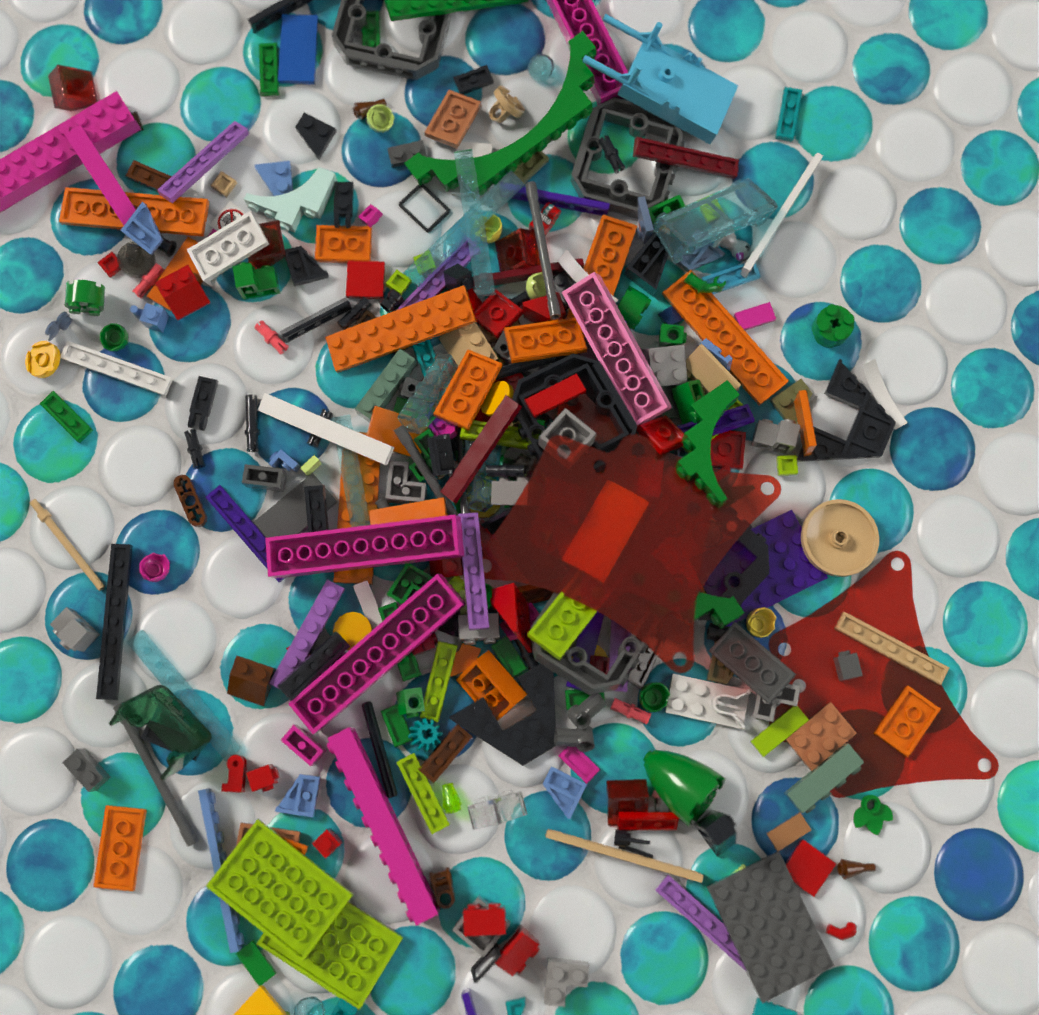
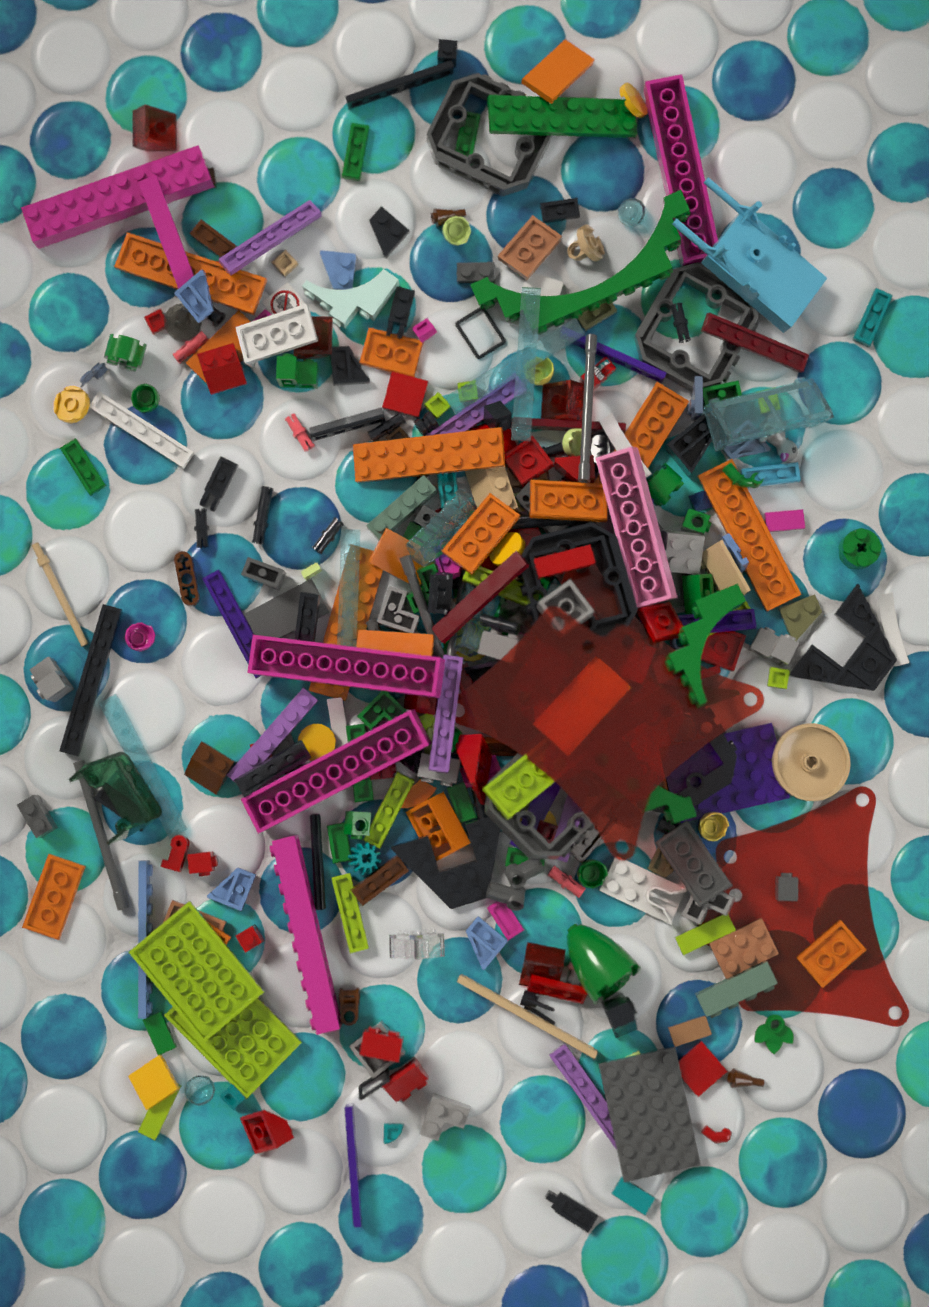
camera: 20 degrees right, 5 degrees up
medium blue brick [130,303,169,332] -> none
white tile [258,393,395,465] -> none
medium blue bracket [268,449,301,473] -> none
blue tile [278,14,319,84] -> none
dark pink brick [280,725,327,766] -> none
clear neon green cone [442,783,462,814] -> none
white tile [740,153,823,278] -> none
orange tile [794,390,817,456] -> none
tan tile [834,612,949,685] -> none

